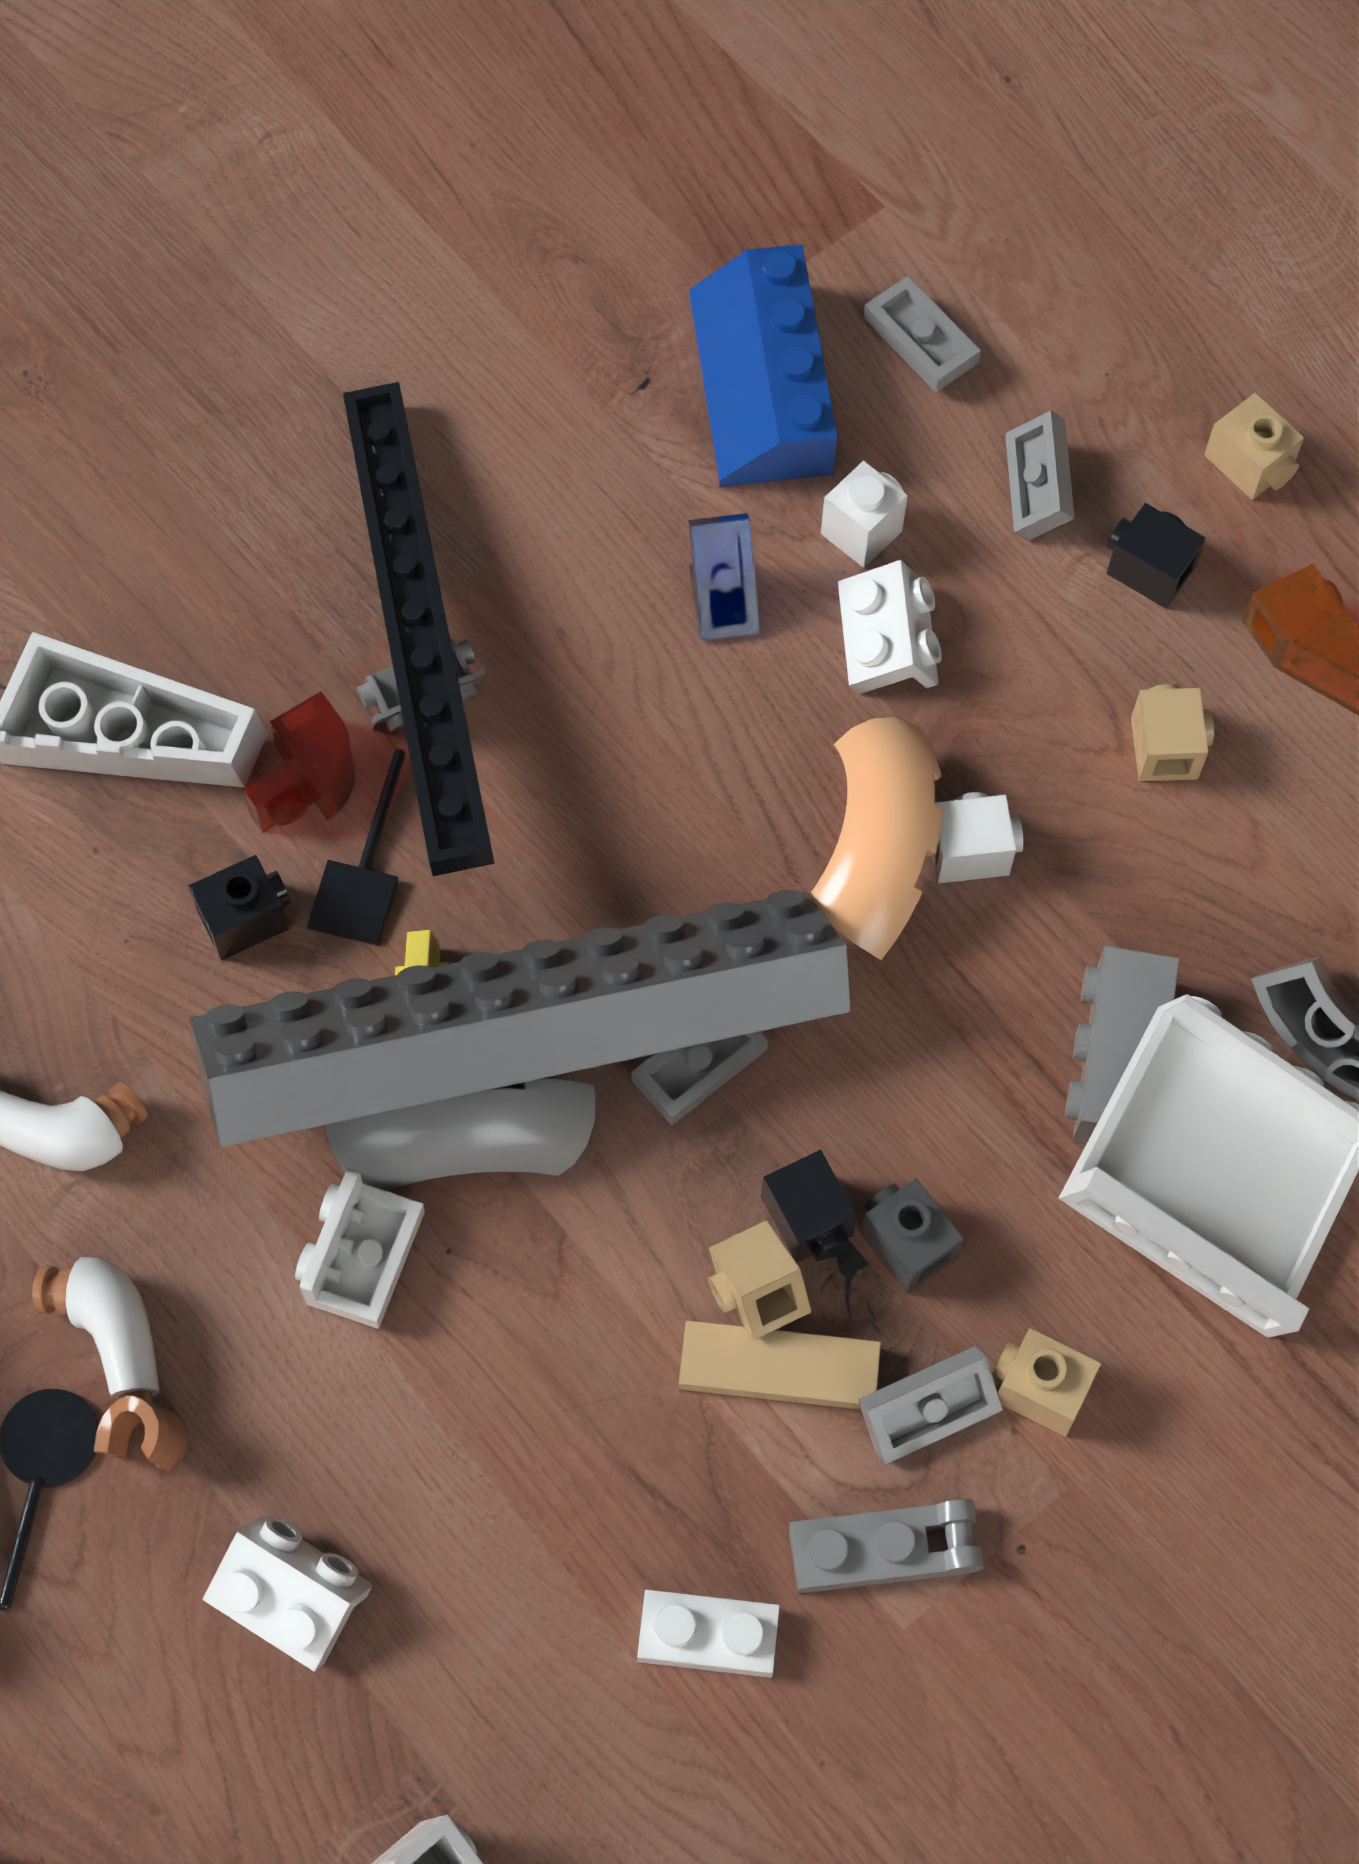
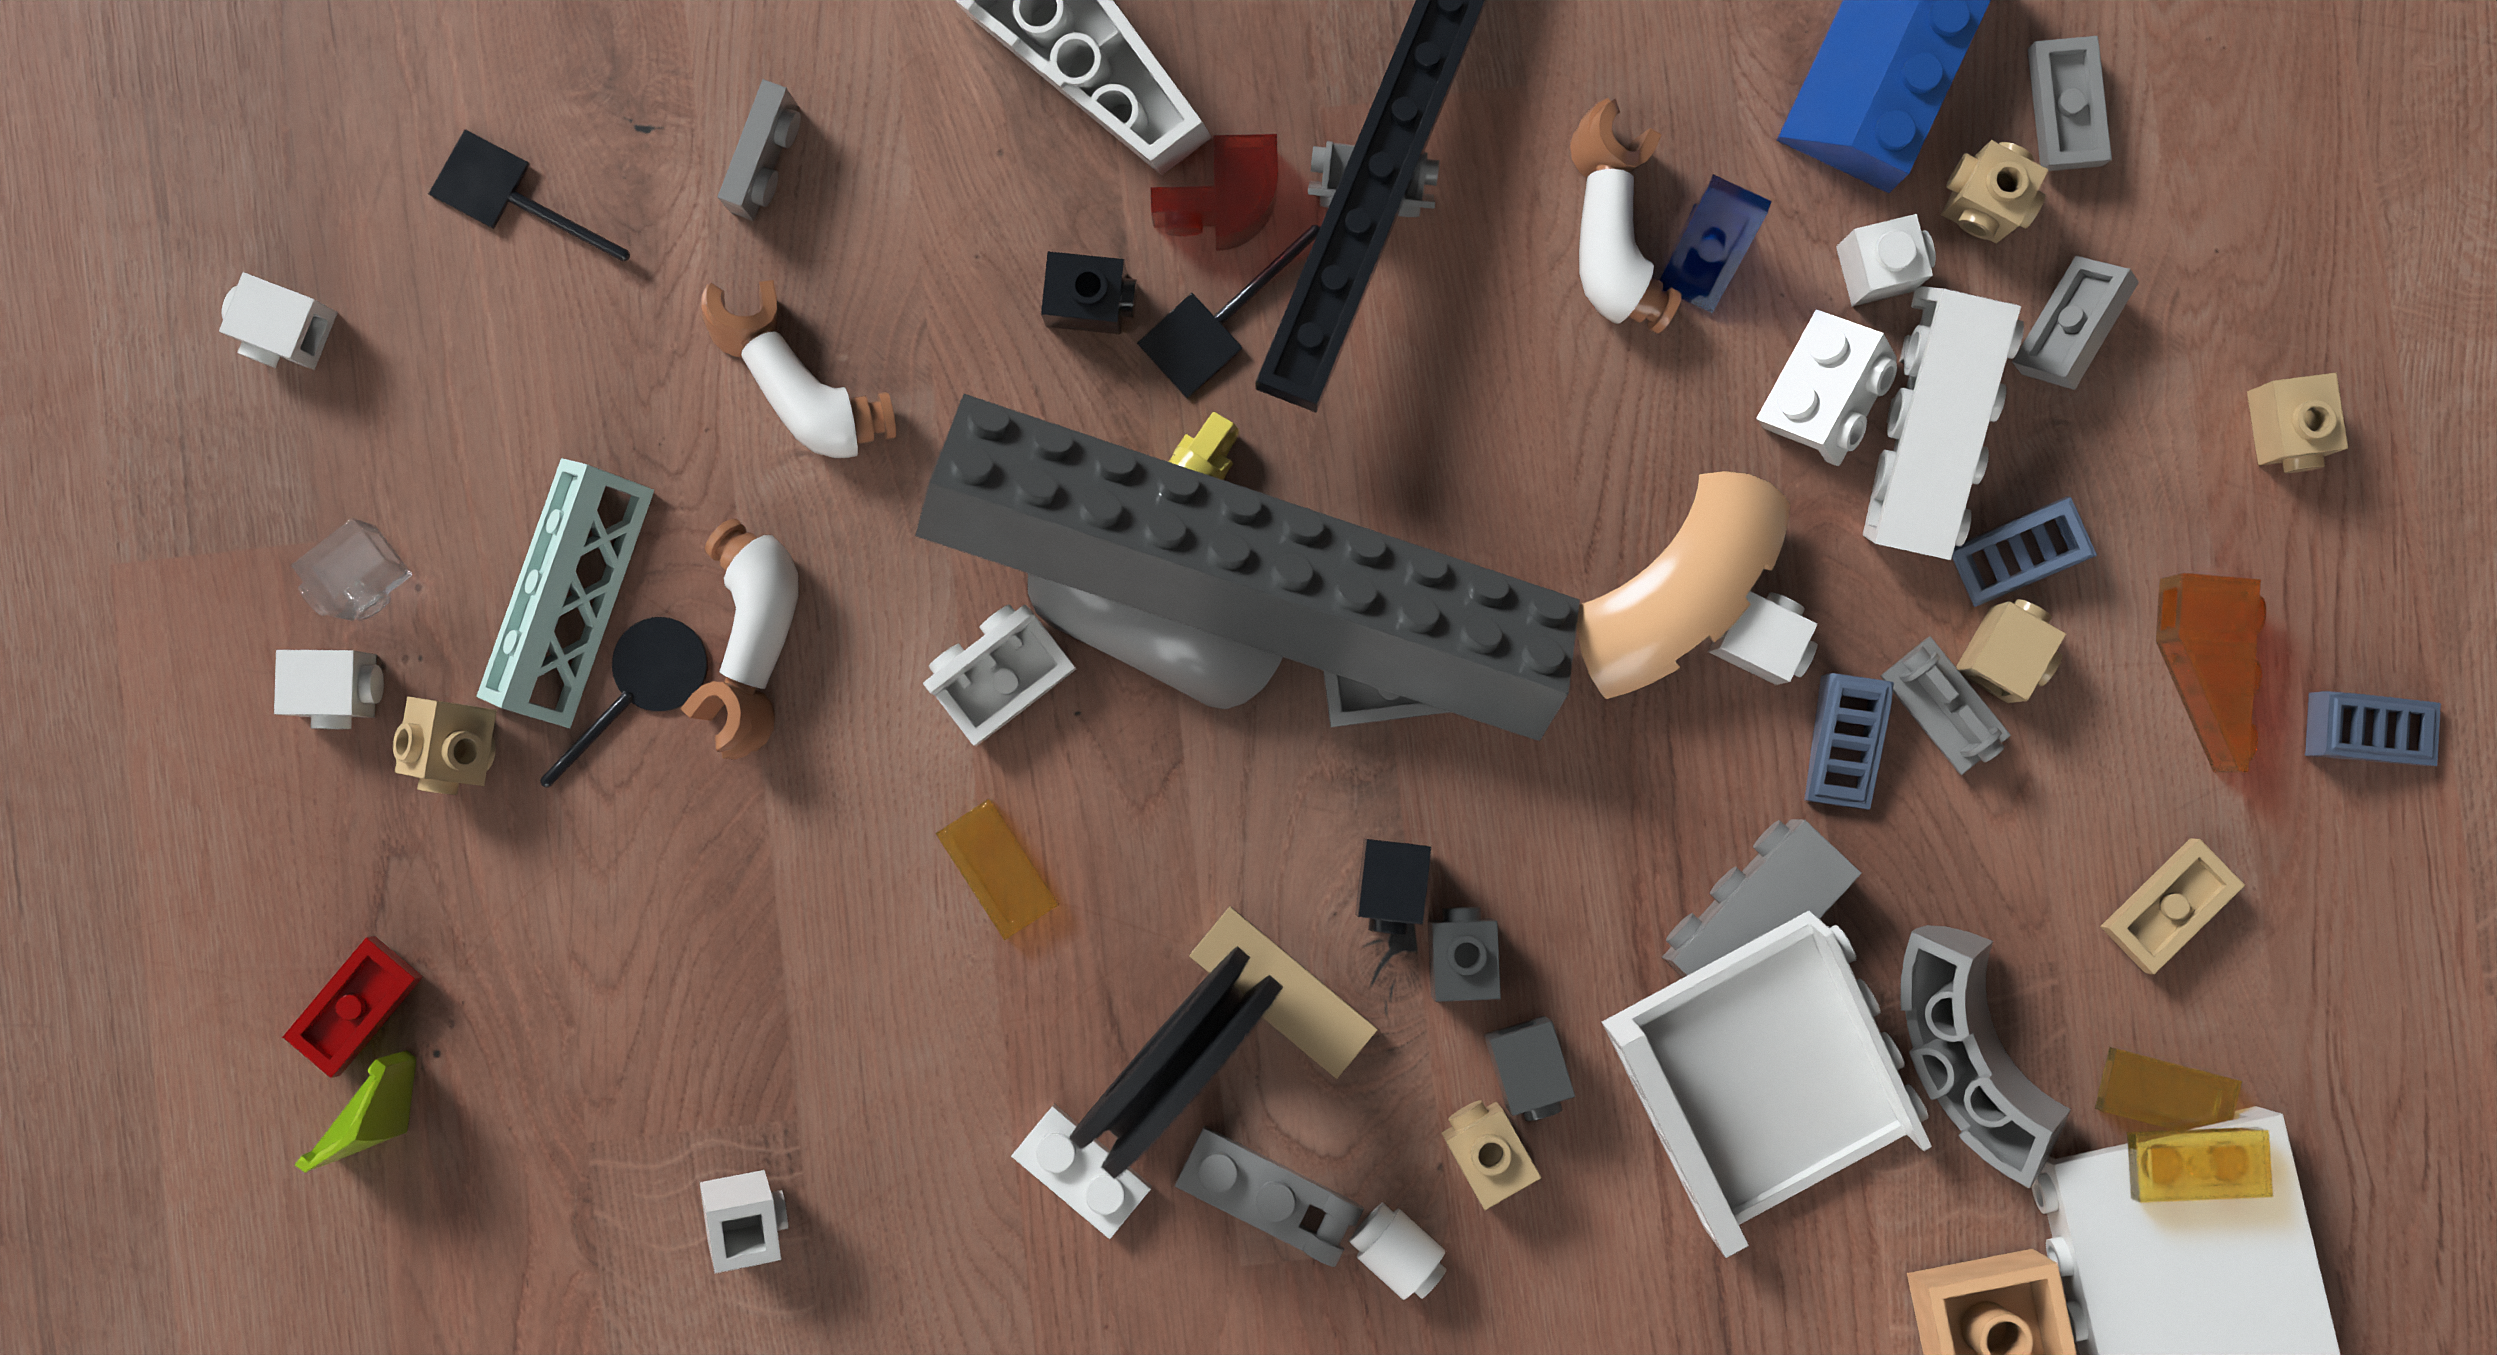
camera: 35 degrees right, 20 degrees up
white bracket [202,1516,373,1672] -> none
tan brick [708,1220,812,1340] -> none
light grey plate [858,1346,1003,1465] -> none
black brick [1106,503,1206,609] -> none
none -> clear yellow tile [935,799,1060,941]
none -> black tyre [1069,946,1283,1179]
none -> white brick [1349,1202,1447,1300]
none -> dark grey brick [1484,1016,1575,1121]
none -> piece [1570,97,1682,333]
none -> sand blue slope [1804,673,1894,810]
none -> white wedge [1863,286,2024,560]
none -> light grey hinge [1880,636,2011,775]
none -> tan brick [1941,140,2048,243]
none -> sand blue slope [1952,496,2097,607]

